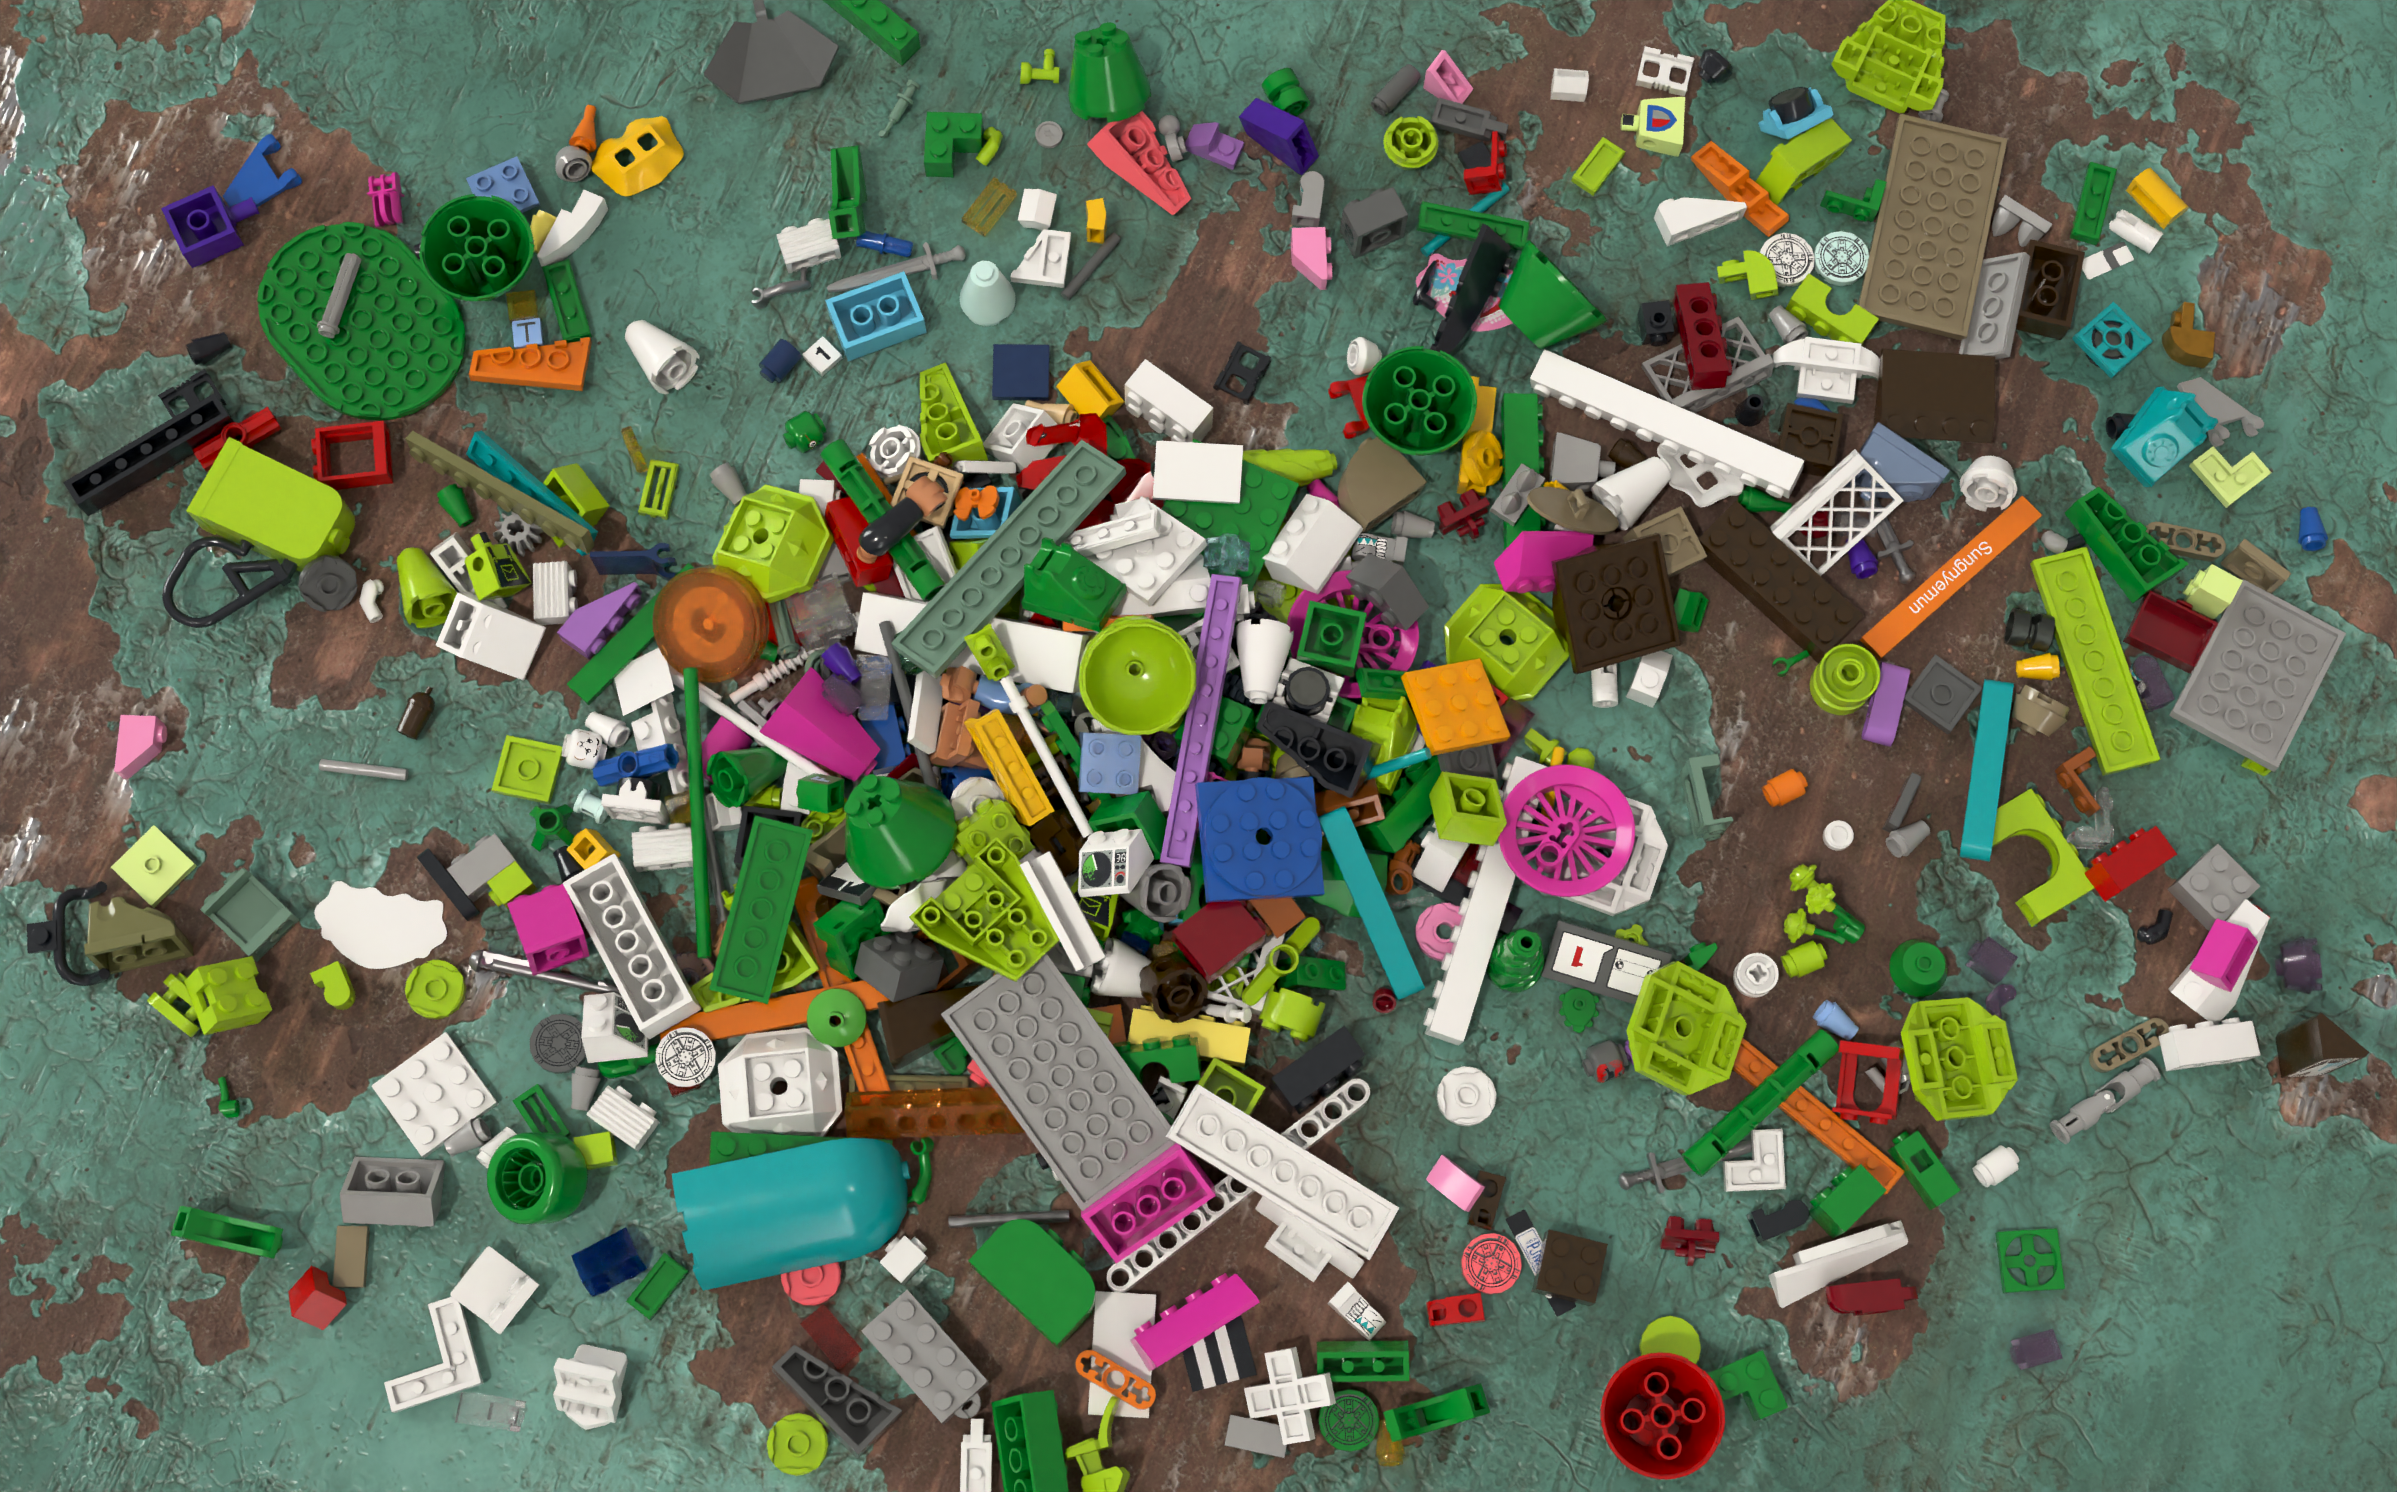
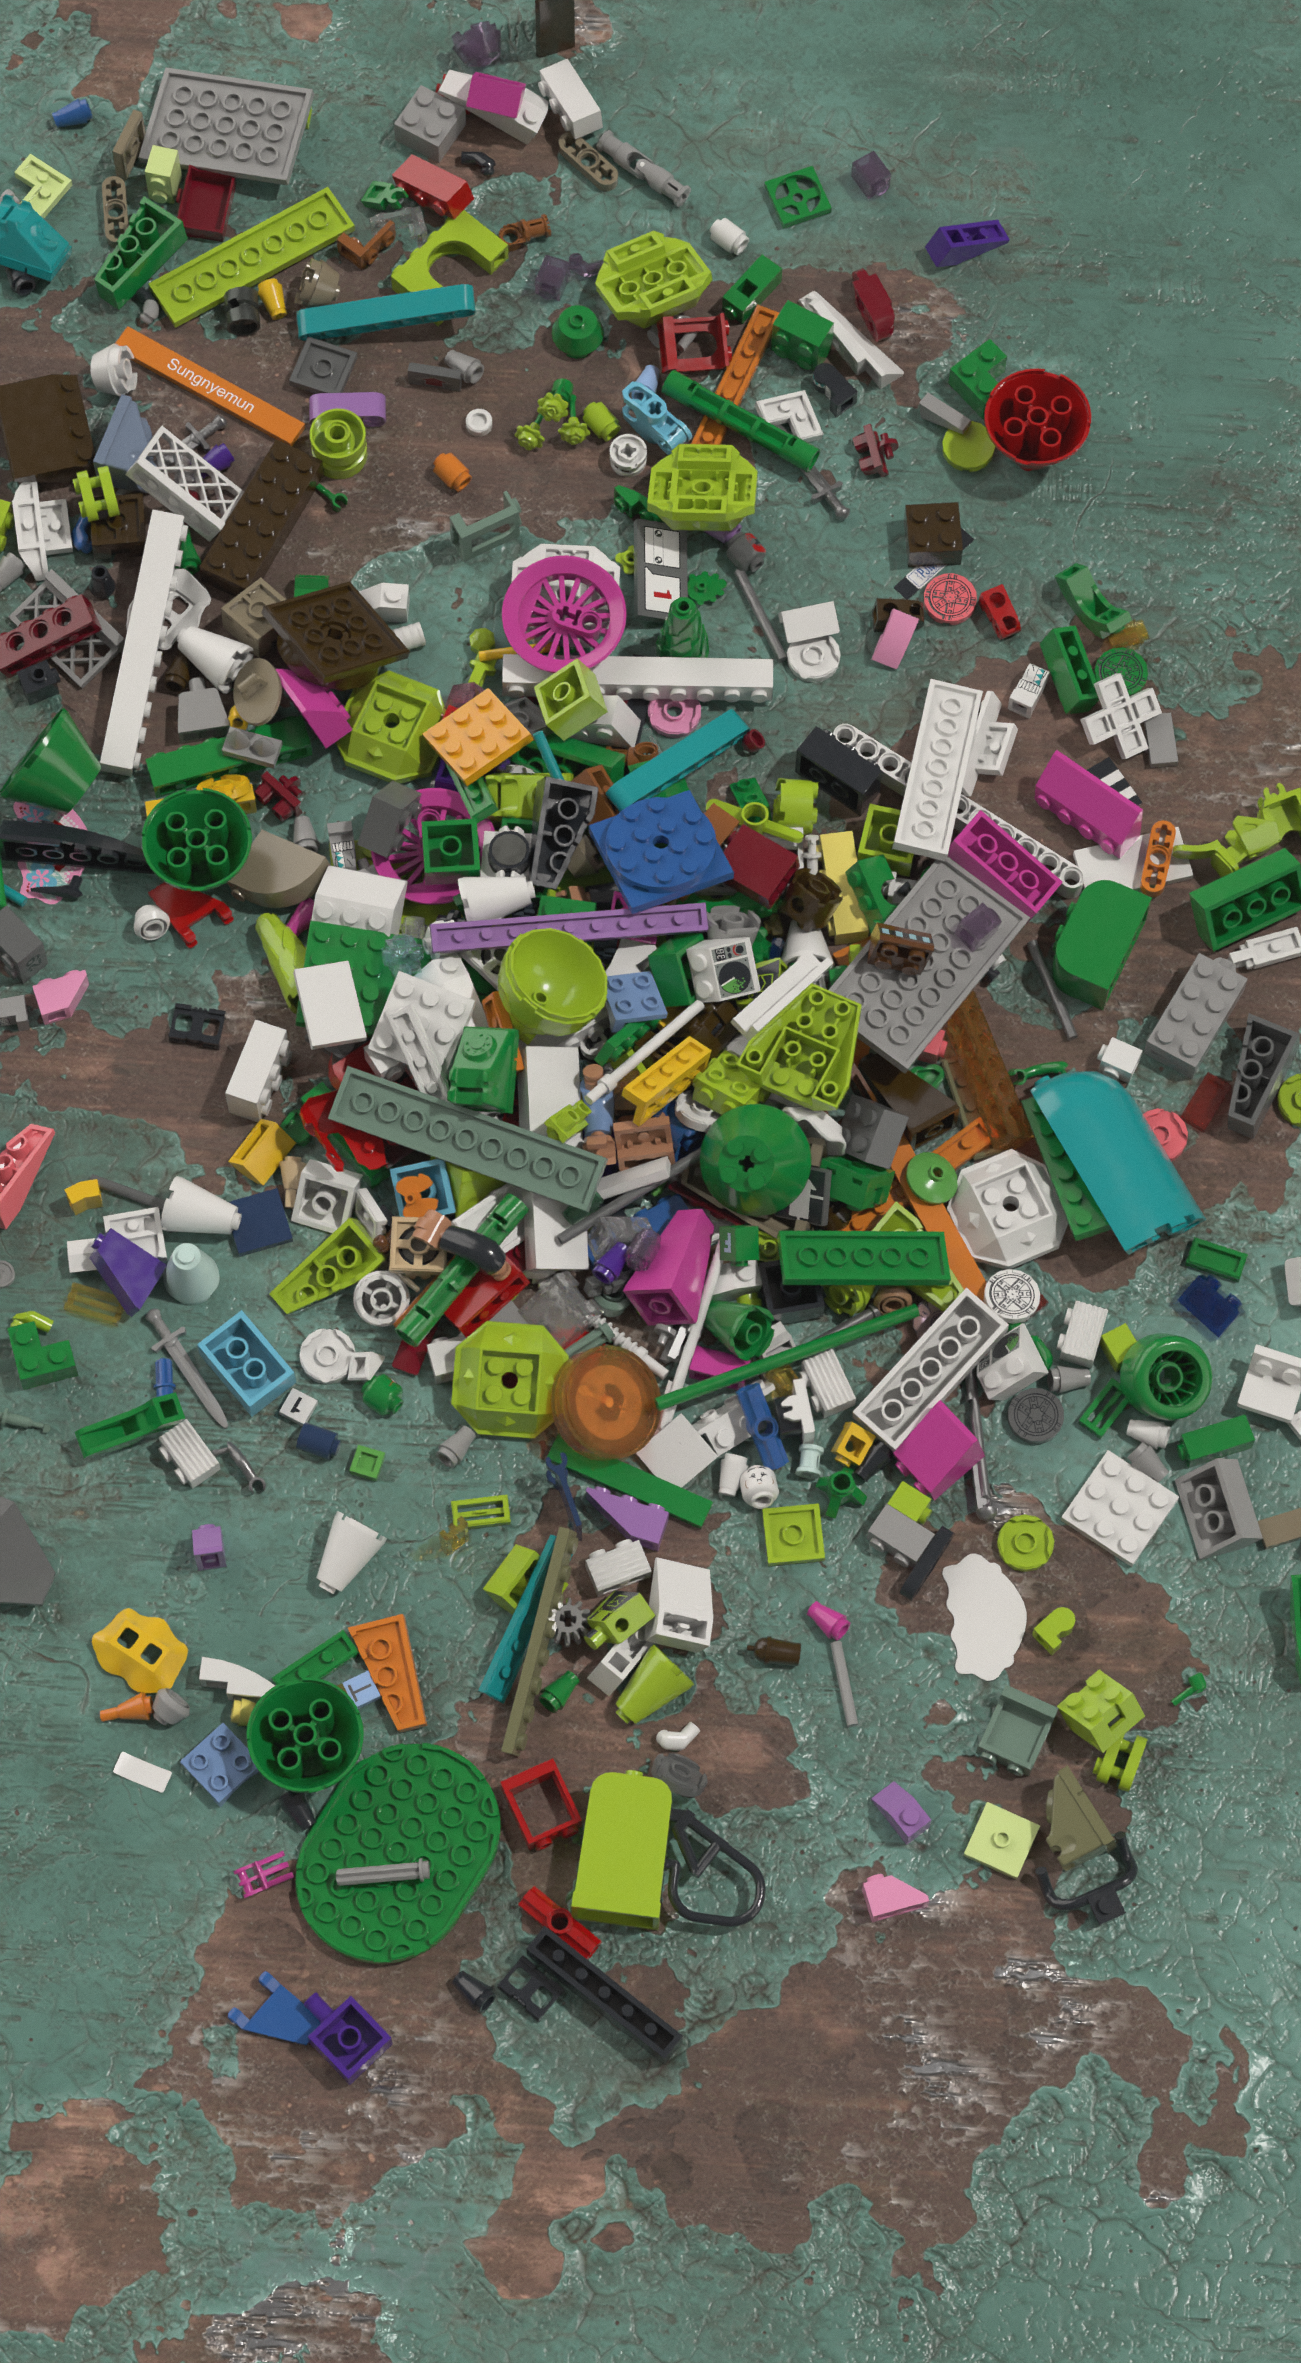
camera: 105 degrees left, 5 degrees down
clear purple leg [2129,655,2175,714] -> none
none -> lime brick [72,466,120,522]
none -> dark purple slope [89,1228,167,1317]
none -> white sticker [113,1752,172,1793]
none -> white cone [161,1176,242,1234]
none -> medium lavender slope [192,1524,227,1571]
none -> white tile [300,1328,355,1384]
none -> white slope [348,1352,385,1381]
none -> bright green tile [349,1445,386,1482]
none -> green plate [361,181,408,210]
none -> dark orange connector [499,214,551,251]
none -> medium azure piece [622,381,692,455]
none -> flat silver bar [734,570,787,663]
none -> white panel [778,601,840,643]
none -> dark pink cone [807,1601,851,1641]
none -> reddish brown slope [867,922,934,975]
none -> medium lavender slope [871,1781,931,1845]
none -> light grey piece [919,393,972,434]
none -> dark purple slope [925,220,1010,267]
none -> clear purple brick [954,902,1002,952]
none -> green brick [1176,1414,1255,1468]

